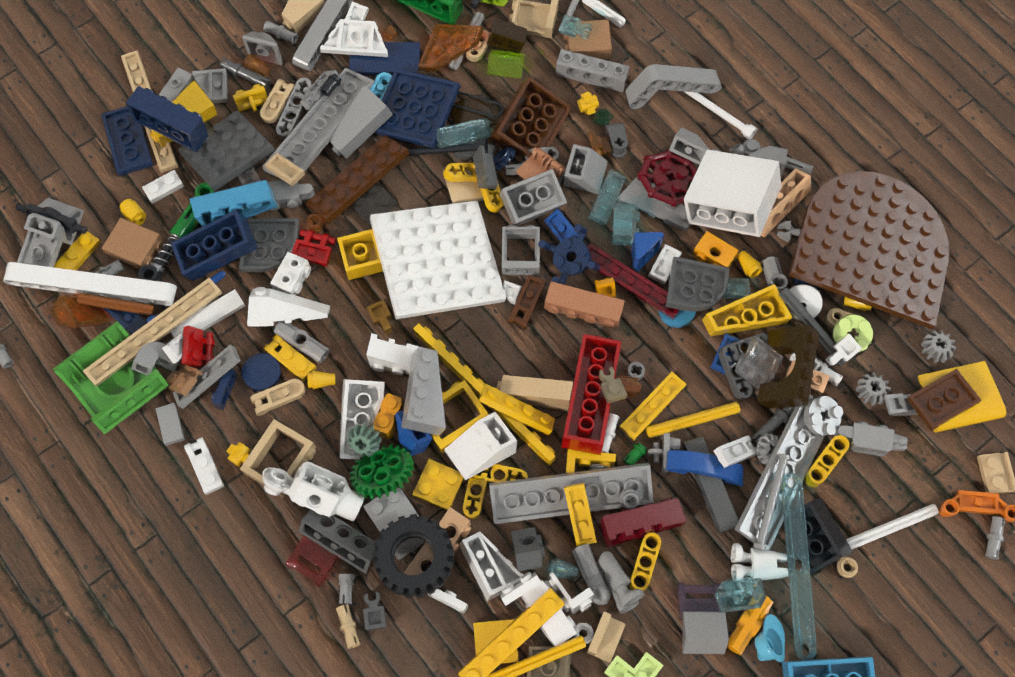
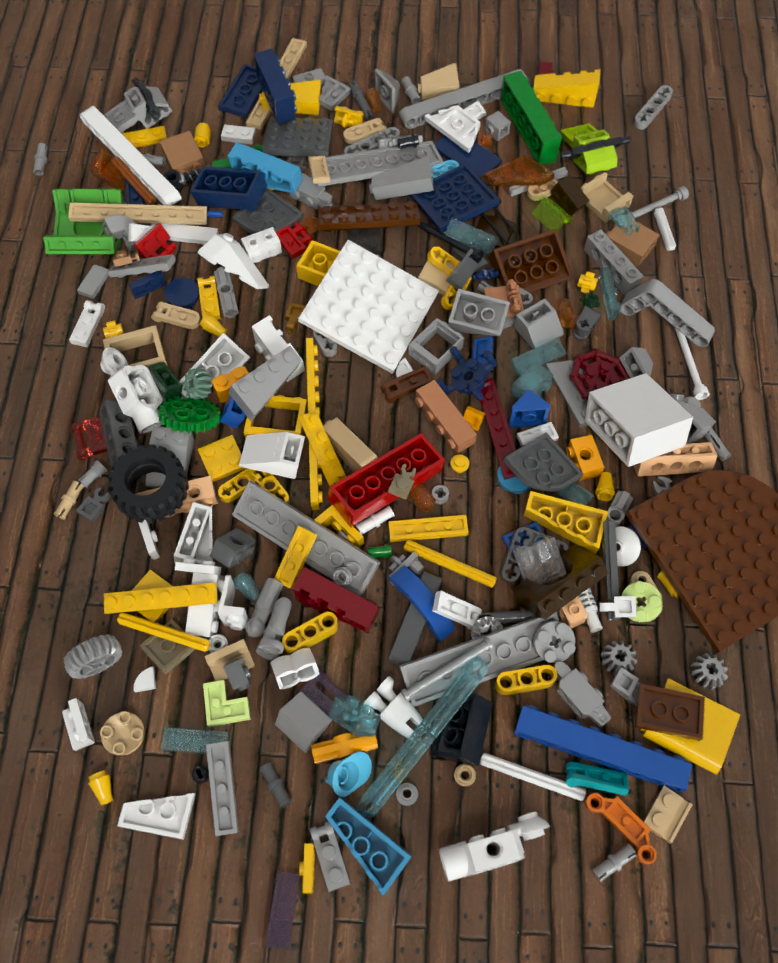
camera: 40 degrees right, 5 degrees down
none -> clear green brick [148,362,183,402]
none -> dark grey brick [223,657,251,692]
none -> white brick [271,648,320,689]
none -> light grey beam [313,330,338,357]
none -> light grey plate [396,783,418,806]
none -> white brick [439,812,550,882]
none -> yellow plate [450,454,469,473]
none -> light grey brick [485,111,511,141]
none -> blue brick [513,705,692,793]
none -> teal plate [565,762,629,796]
none -> clear light blue plate [599,267,621,320]

